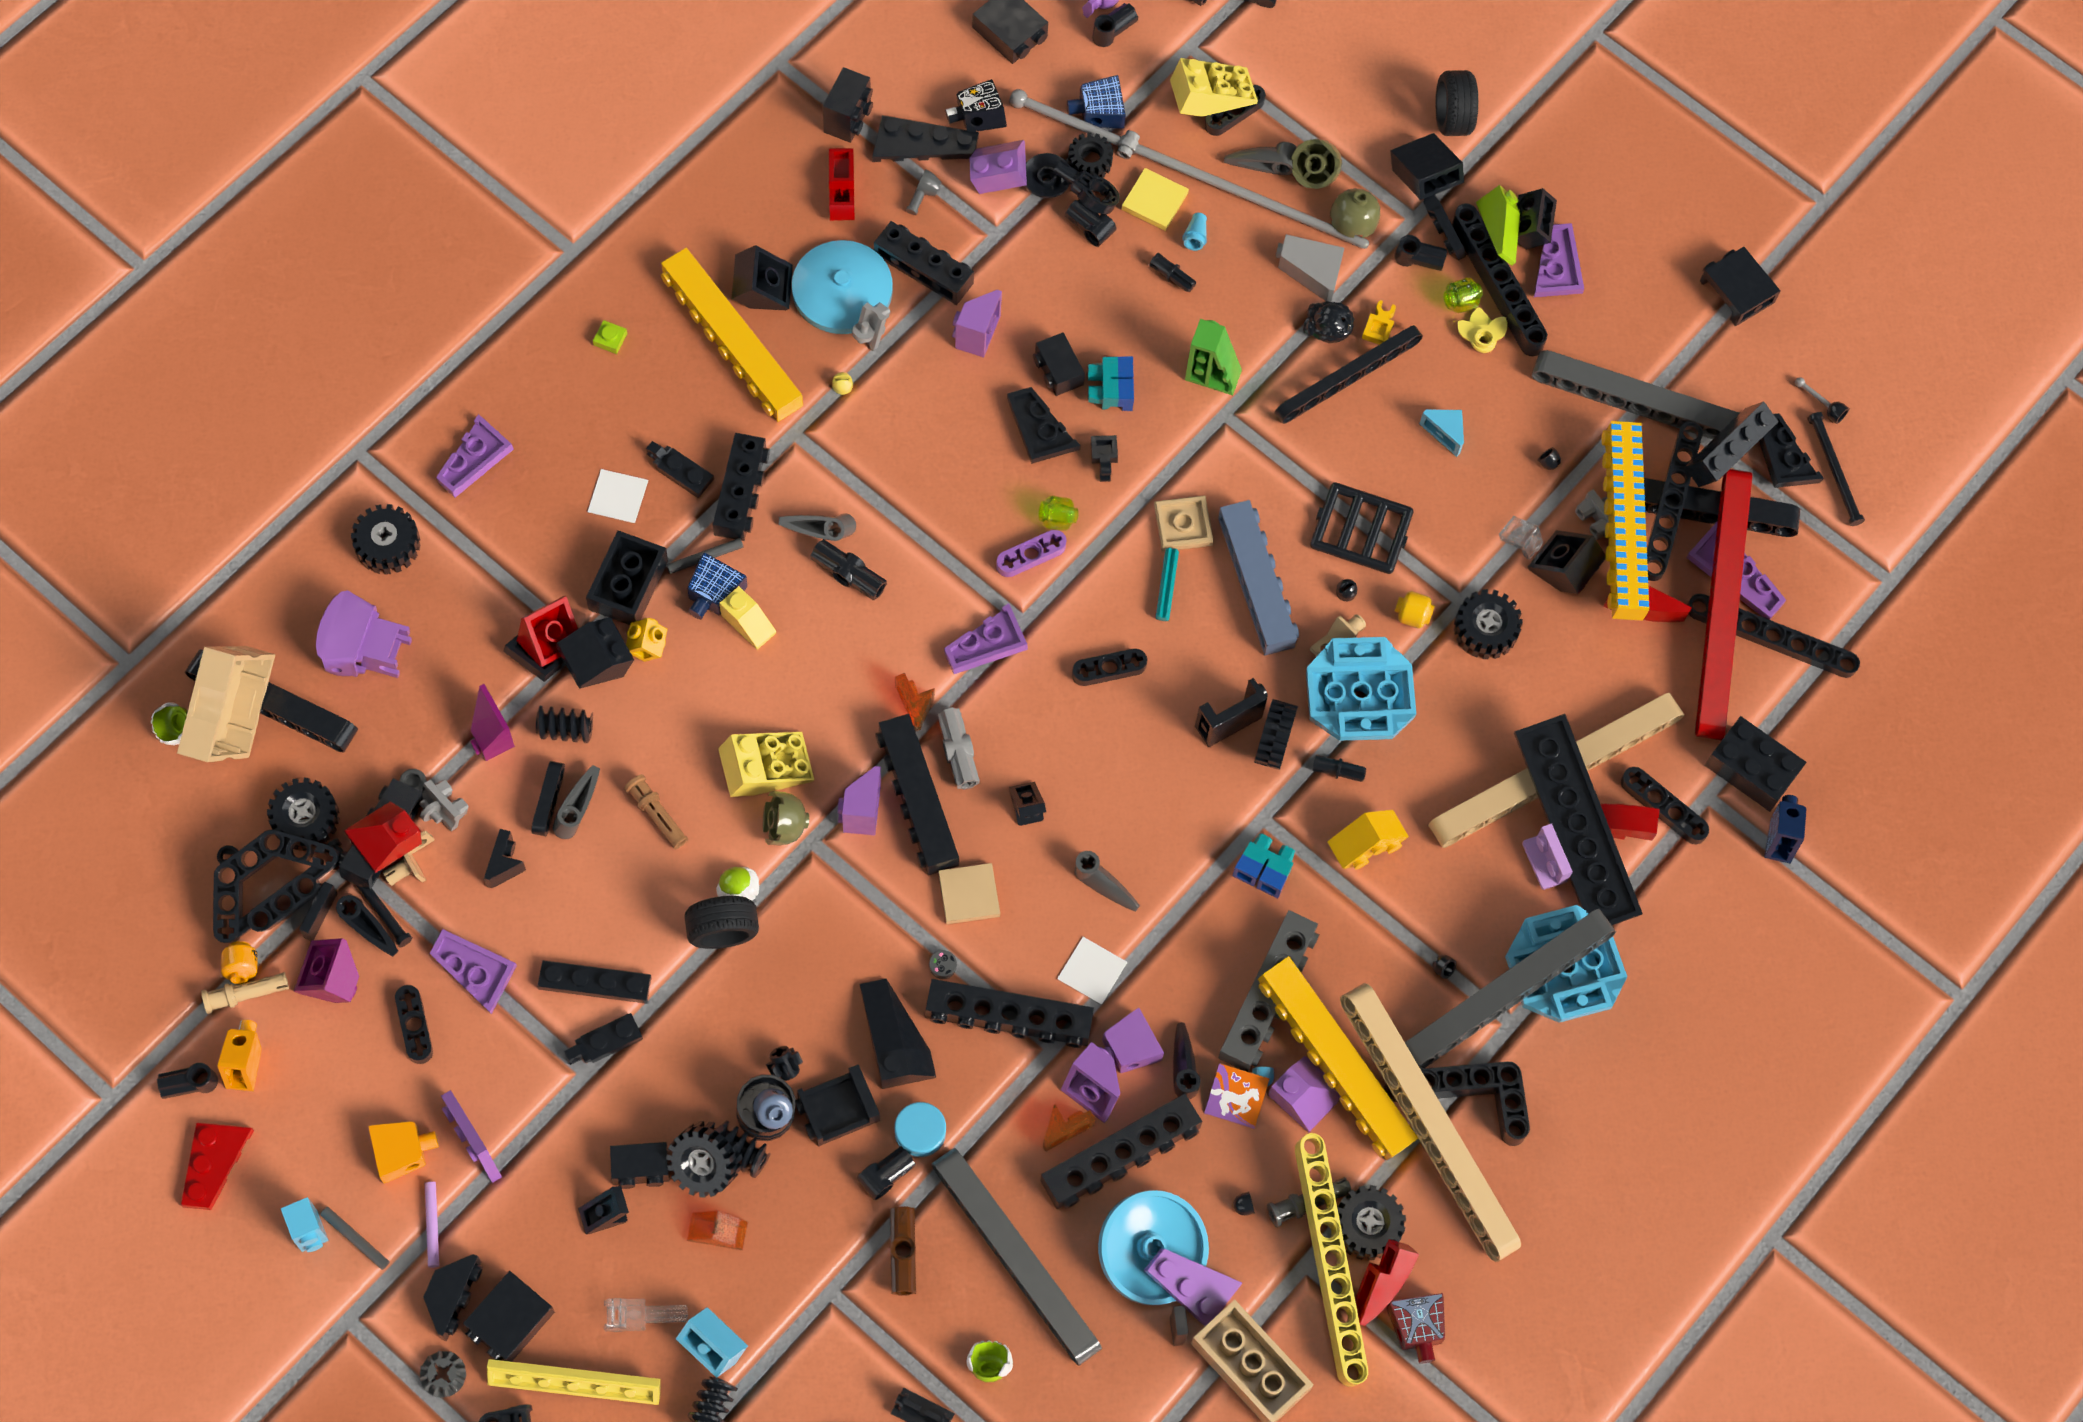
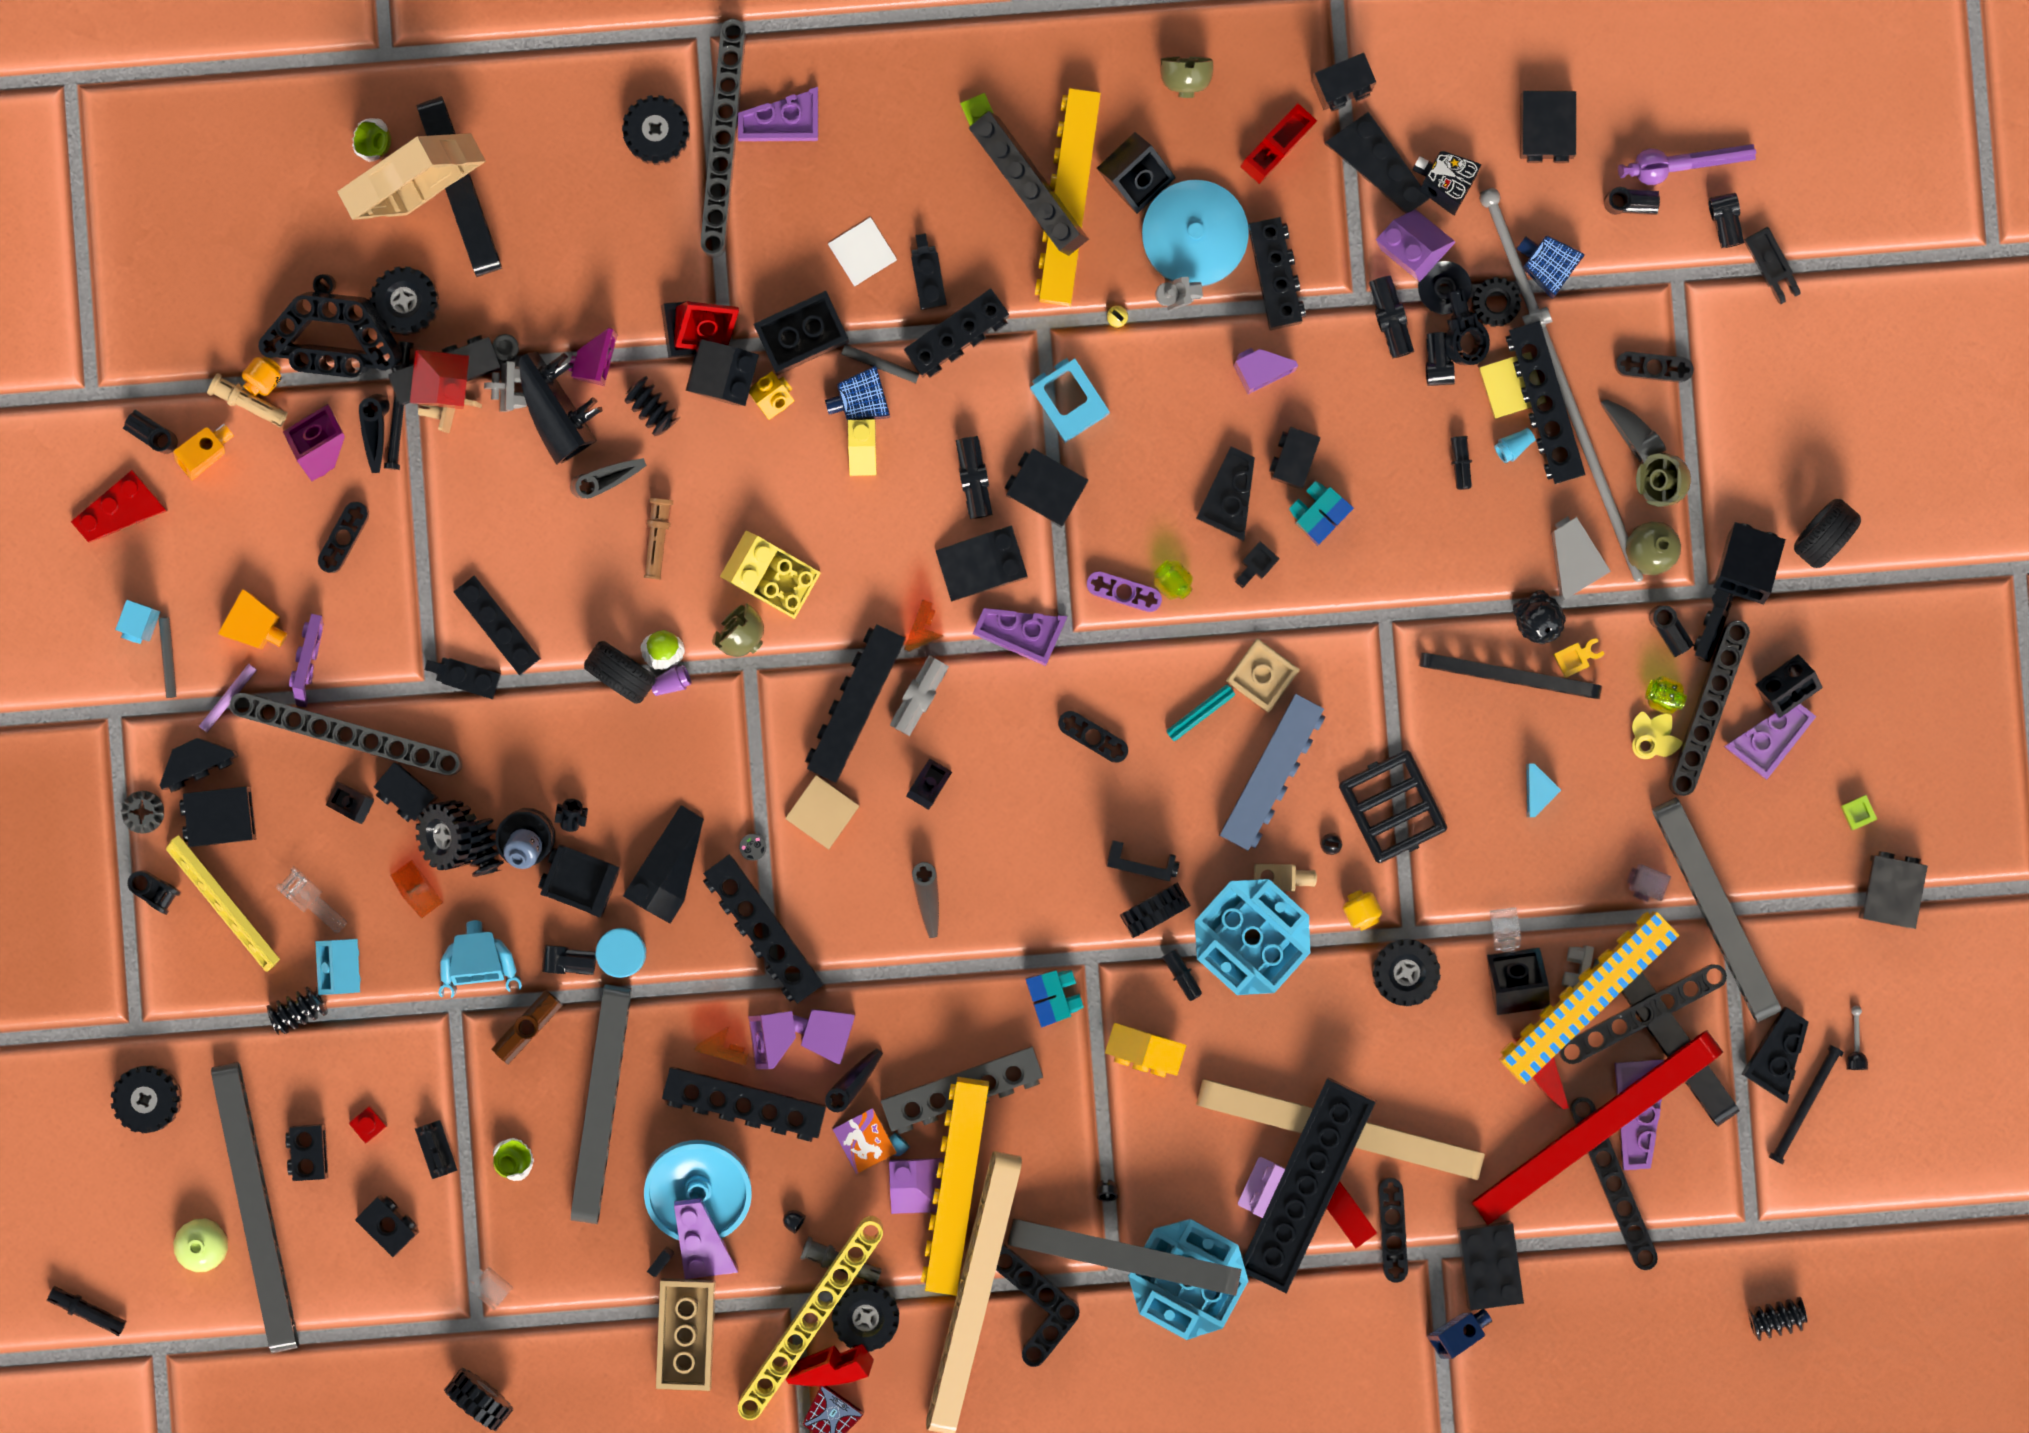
camera: 50 degrees right, 20 degrees up
black tile [299,882,337,941] -> none
medium lavender piece [316,590,412,678] -> none
medium lavender wing [430,929,517,1014] -> none
black slope [484,829,526,888] -> none
black beam [532,761,565,837] -> none
dark grey piece [779,513,856,541] -> none
medium lavender slope [838,766,881,835] -> none
dark grey bar [906,169,942,215] -> none
white sticker [1057,937,1127,1004] -> none
light yellow slope [1170,58,1258,117] -> none
bright green wedge [1185,319,1242,395] -> none
lime slope [1476,185,1520,266] -> none
black hinge [1538,447,1561,470] -> none
black brick [1684,401,1779,487] -> none
none -> dark grey beam [230,693,462,775]
none -> medium azure torso [438,920,522,998]
none -> black piece [519,352,603,465]
none -> medium lavender cone [651,665,692,696]
none -> dark grey beam [701,19,746,258]
none -> black slope [936,525,1028,602]
none -> black brick [969,111,1089,256]
none -> black panel [1005,449,1088,528]
none -> medium azure window [1030,358,1110,443]
none -> olive cylinder [1160,56,1213,98]
none -> black piece [1368,275,1414,359]
none -> black brick [1506,321,1586,484]
none -> brick [1627,864,1671,902]
none -> black piece [1748,1297,1807,1341]
none -> lime plate [1840,795,1877,830]

